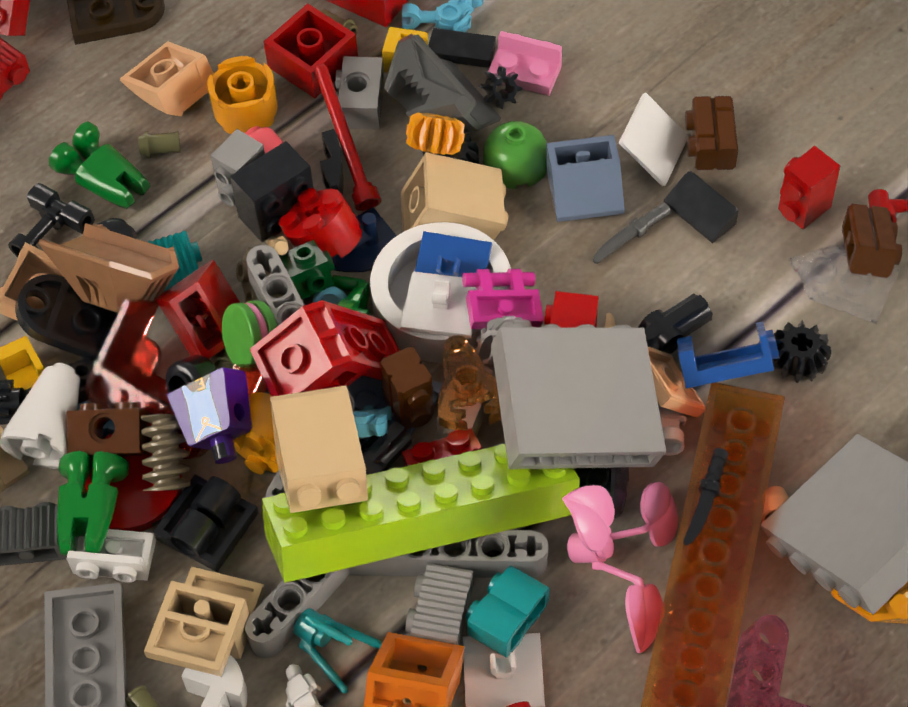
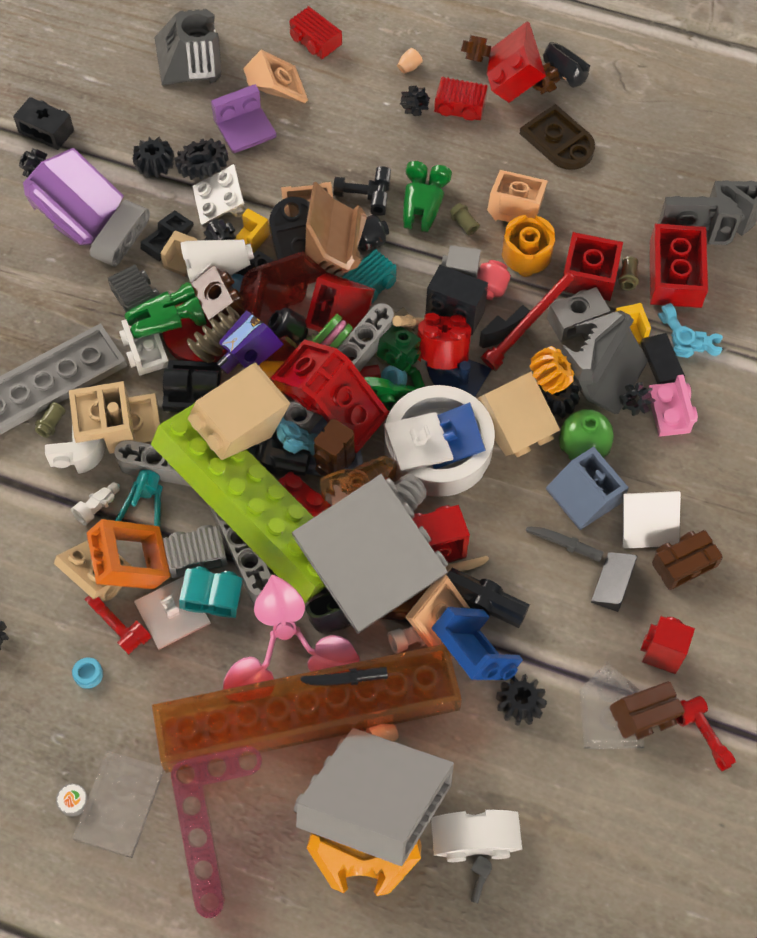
camera: 60 degrees right, 5 degrees up
dark pink plate [462,269,544,329] -> none

